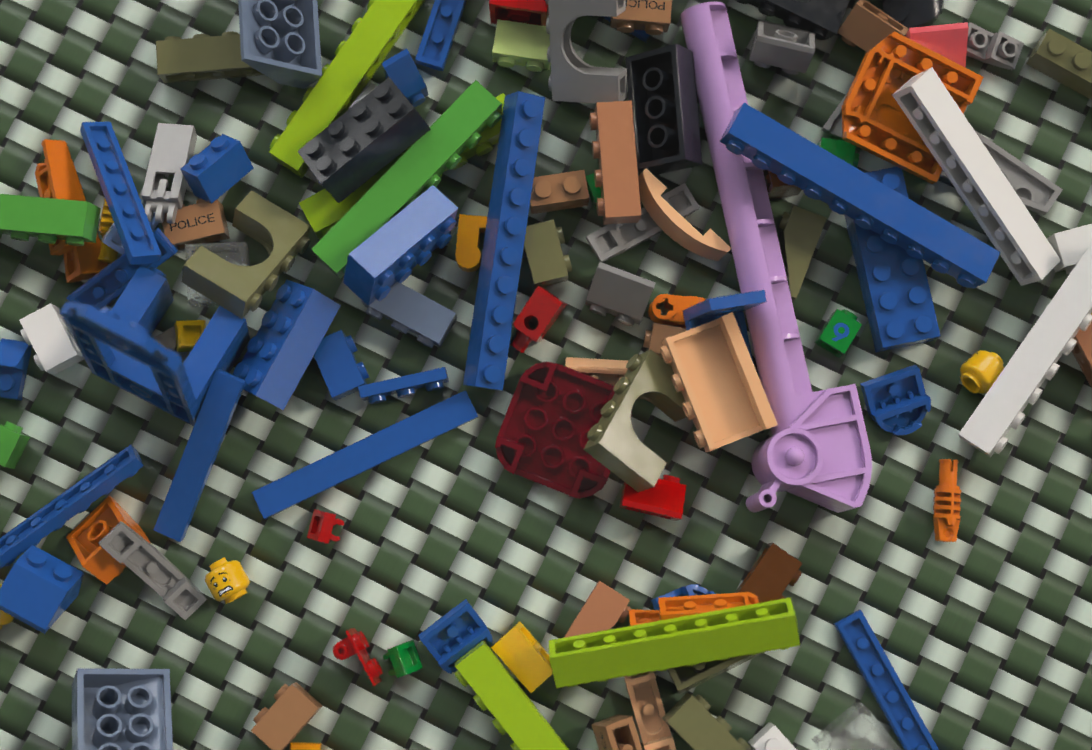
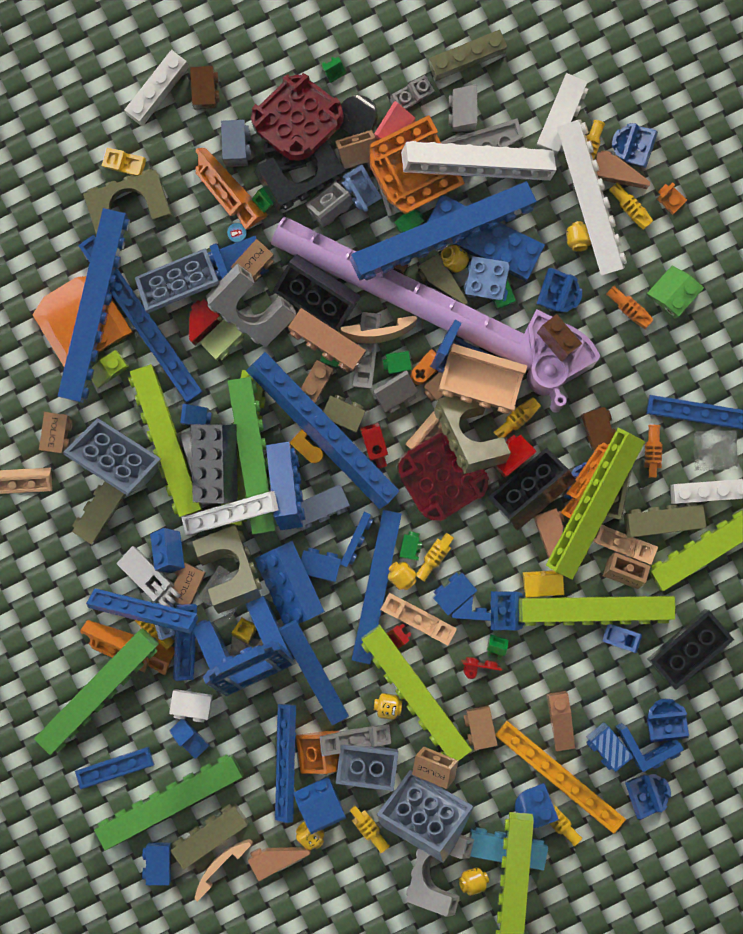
camera: 55 degrees left, 5 degrees up
none -> white tile [182,491,279,536]
none -> sand blue slope [336,745,398,791]
none -> medium blue bracket [342,164,381,212]
none -> yellow hinge [349,805,390,853]
none -> lime brick [361,624,472,761]
none -> light nougat slope [380,593,457,646]
none -> green brick [383,351,412,375]
none -> yellow head [388,562,416,590]
none -> green brick [399,531,422,561]
none -> medium nougat brick [412,747,458,789]
none -> yellow hinge [416,533,454,582]
none -> blue brick [433,572,477,615]
none -> yellow head [441,244,469,273]
none -> light grey slope [448,85,477,132]
none -> blue slope [451,596,491,621]
none -> medium blue bracket [464,256,510,300]
none -> black brick [488,448,576,531]
none -> yellow hinge [494,397,541,438]
none -> reddish brown brick [537,314,582,362]
none -> yellow hinge [609,182,653,230]
none -> orange hinge [644,425,663,478]
none -> bright green slope [647,265,704,319]

